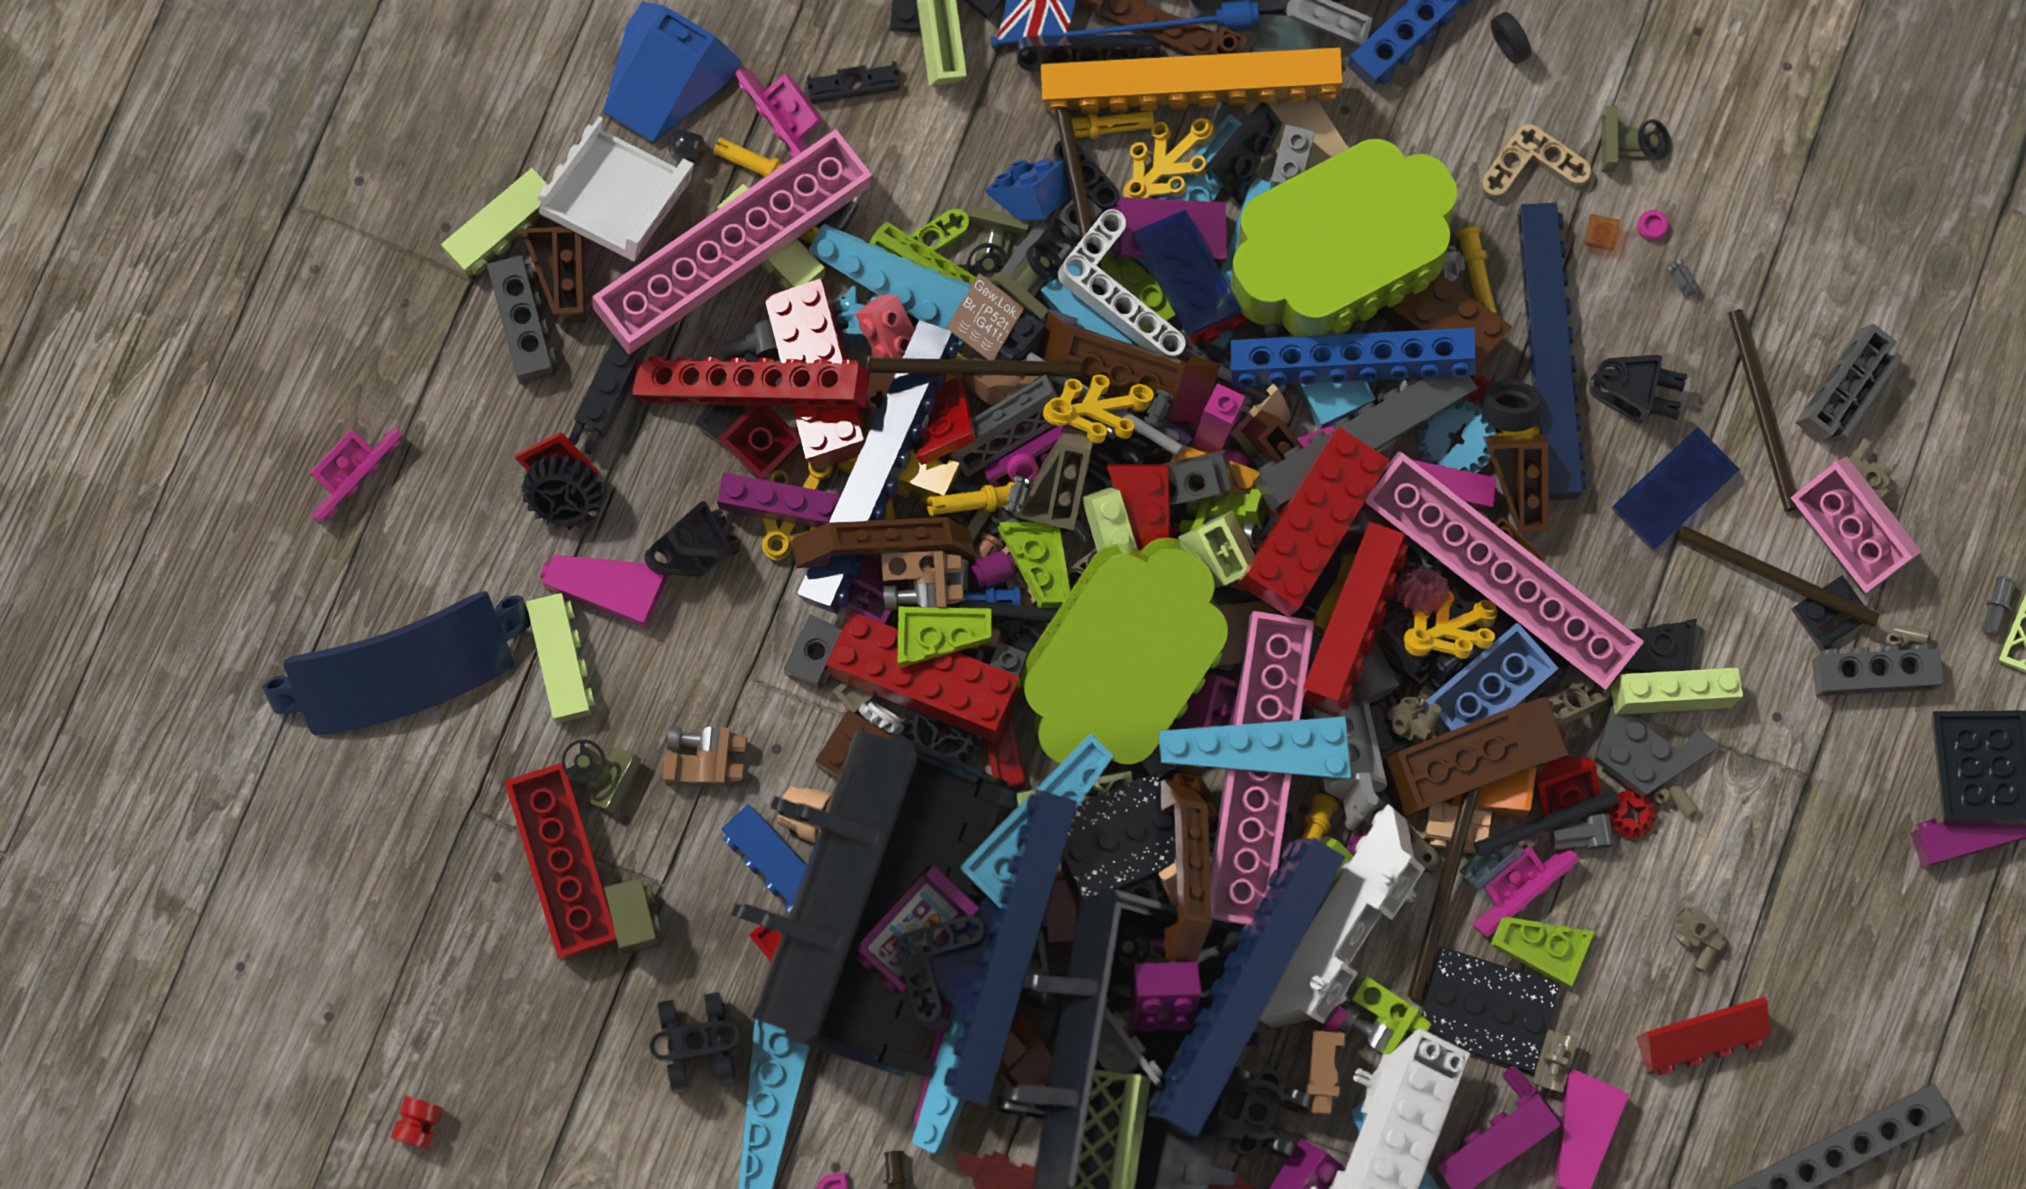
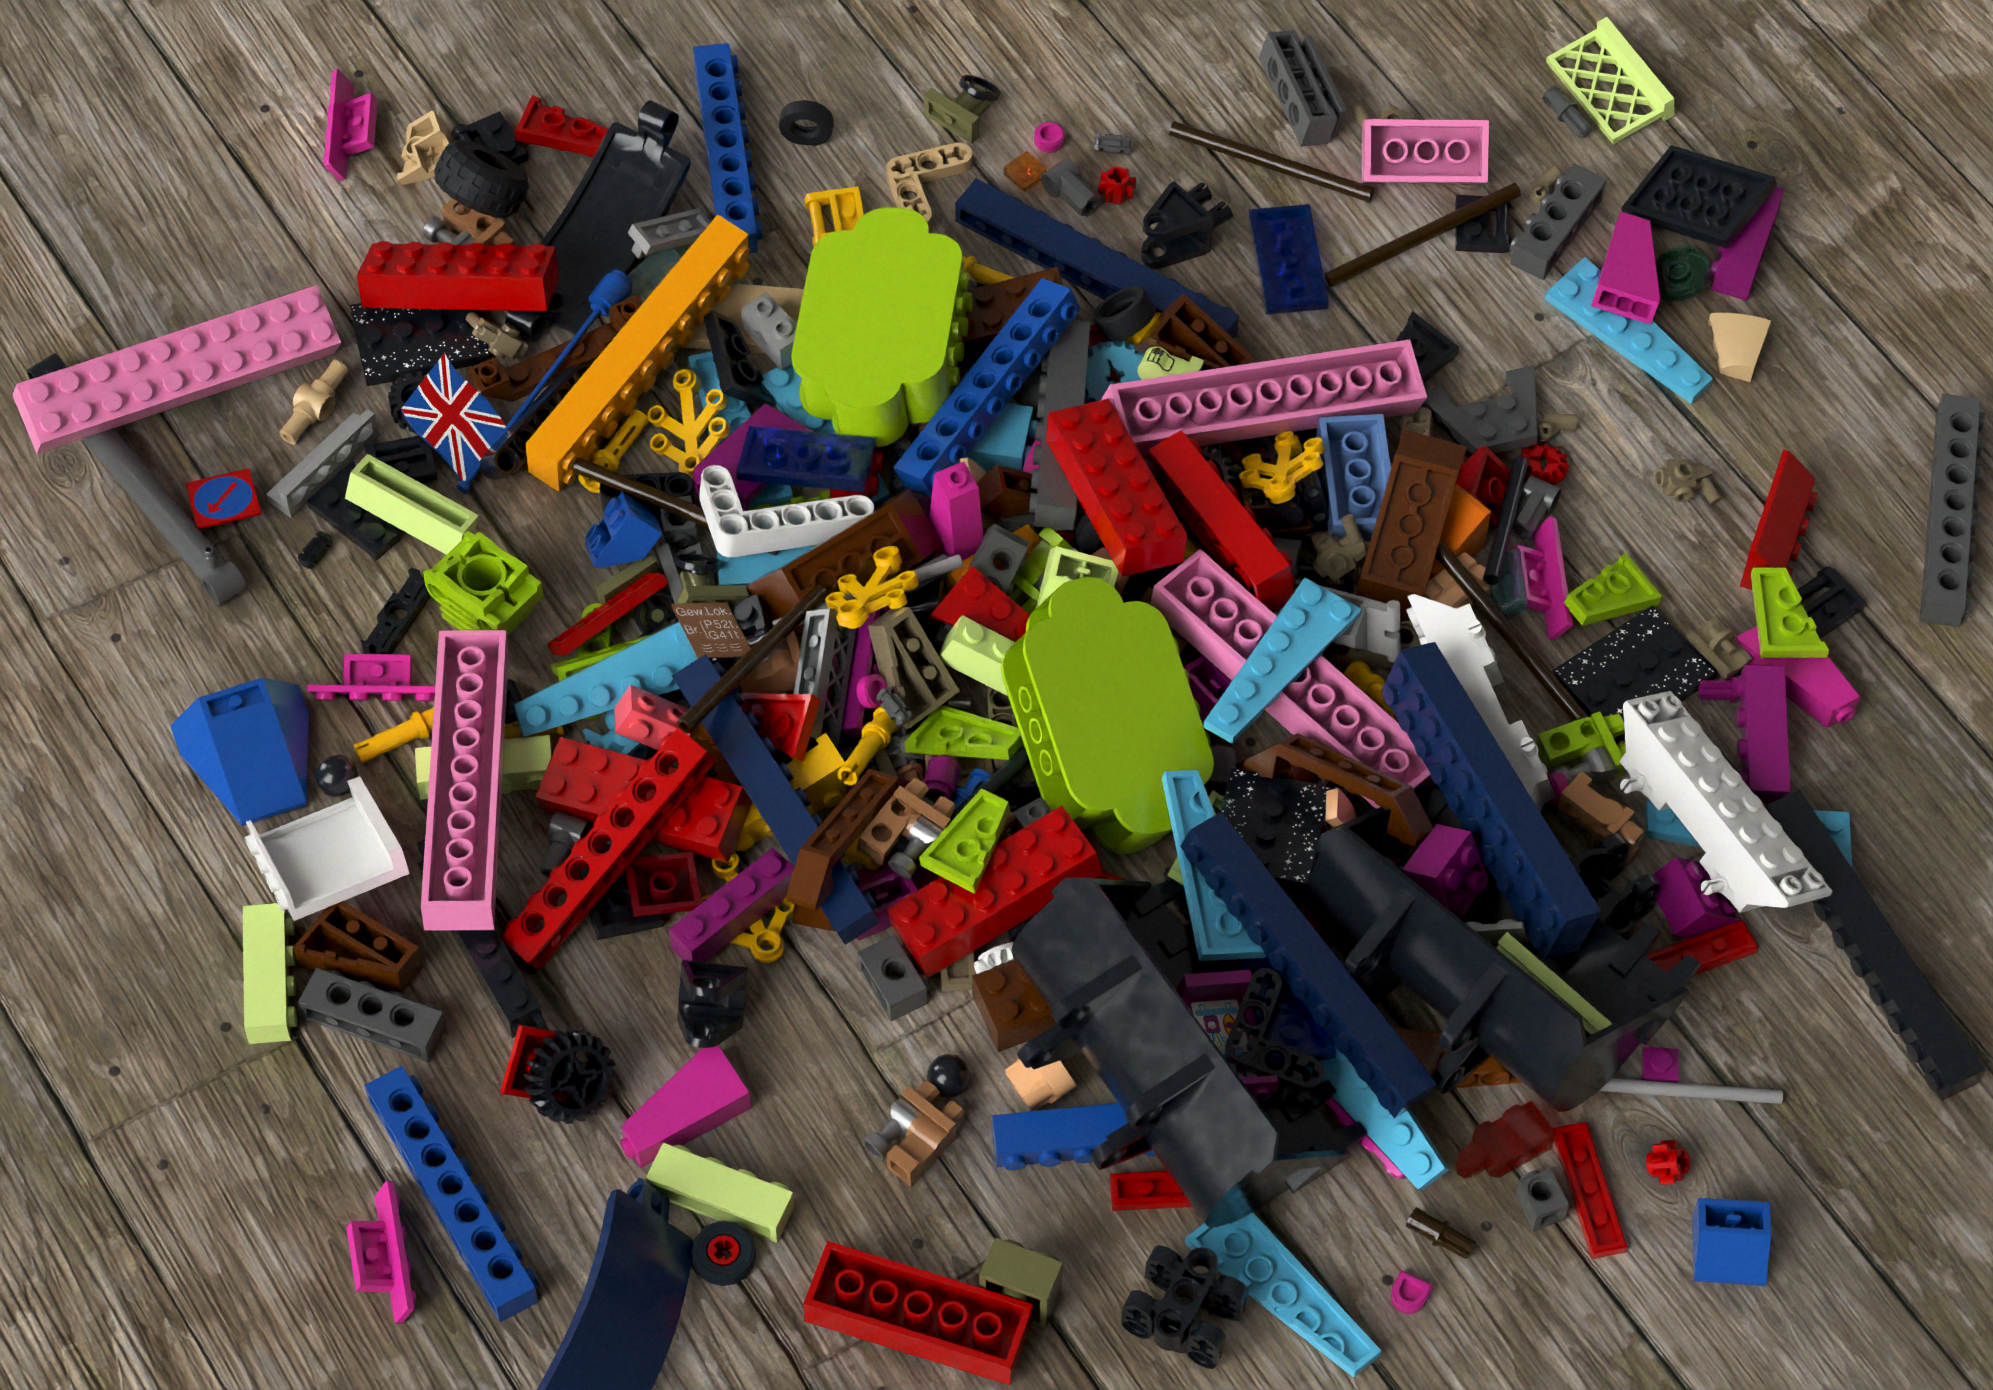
camera: 50 degrees left, 20 degrees down
olive piece [561,740,641,814] -> none
dark grey piece [1144,389,1173,428] -> none
clear pink gear [1396,564,1449,616] -> none
yellowish green brick [1611,668,1743,715] -> none
none -> blue brick [364,1066,540,1322]
none -> lime piece [423,530,543,636]
none -> red tile [547,573,668,656]
none -> black bush [691,1221,756,1286]
none -> yellow plate [804,186,864,247]
none -> black piece [927,1054,971,1098]
none -> dark grey piece [1040,158,1101,217]
none -> red gear [1098,166,1136,205]
none -> yellowish green leg [1137,346,1204,380]
none -> medium azure wing [1545,257,1713,405]
none -> dark pink slope [1591,211,1660,325]
none -> clear green tile [1655,246,1711,301]
none -> tan slope [1708,313,1771,382]
none -> lime wing [1751,568,1829,658]
none -> black plate [1797,566,1866,639]

